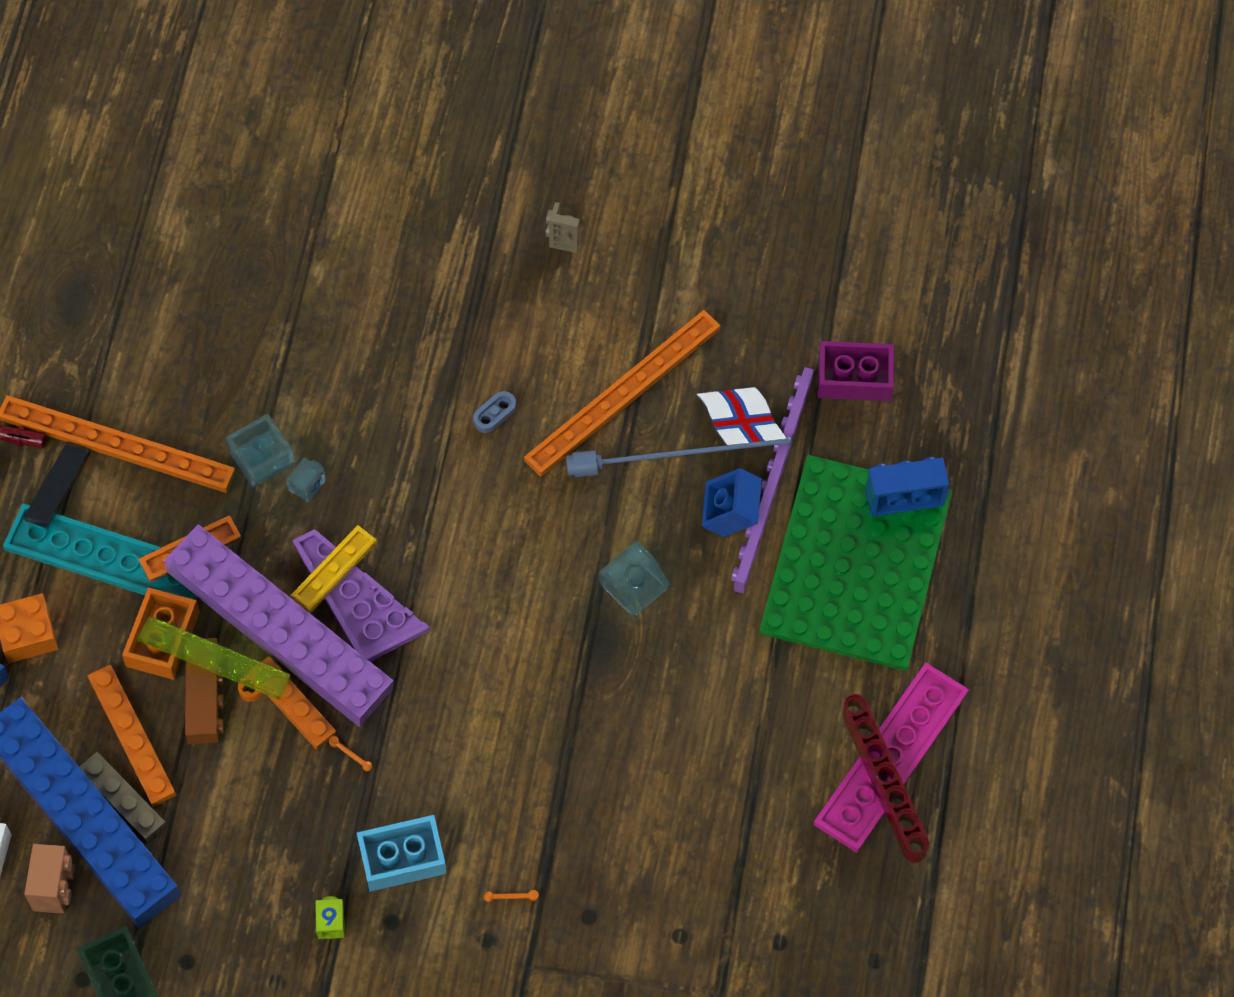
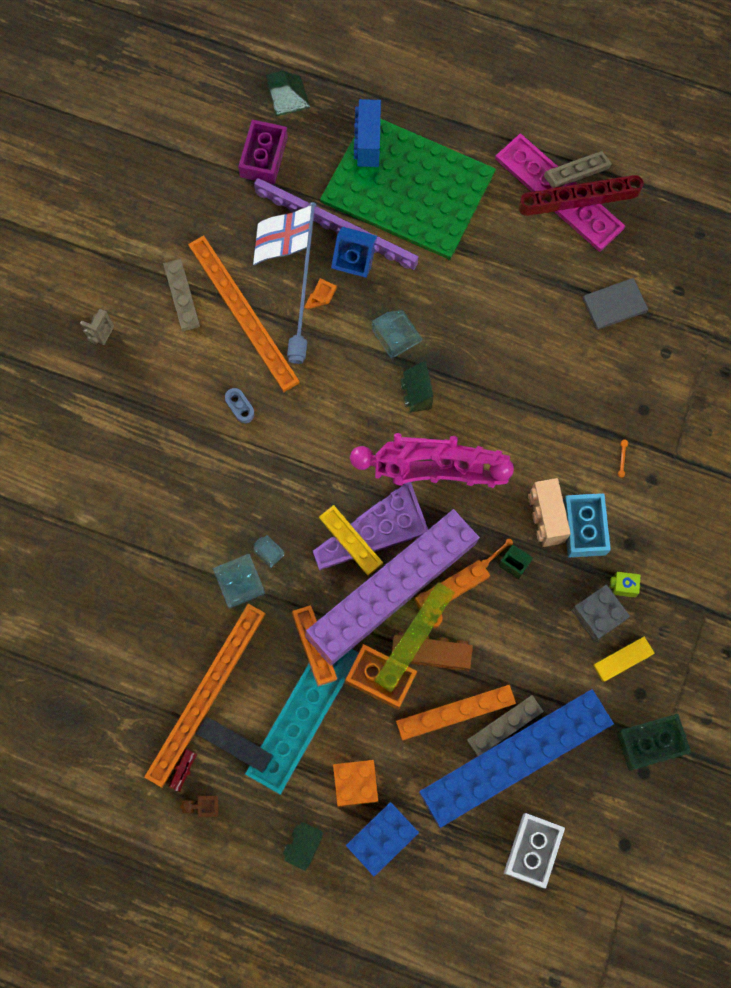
camera: 80 degrees left, 10 degrees up
nougat brick [24,844,76,914] -> none
none -> dark tan plate [163,259,200,332]
none -> clear green slope [266,71,310,116]
none -> orange slope [304,278,337,310]
none -> dark pink piece [350,433,514,488]
none -> clear green slope [400,361,434,413]
none -> dark green piece [499,545,533,580]
none -> light nougat brick [528,478,571,547]
none -> dark tan plate [544,151,612,188]
none -> dark grey brick [571,584,630,642]
none -> dark grey tile [582,278,648,330]
none -> yellow tile [593,636,655,682]

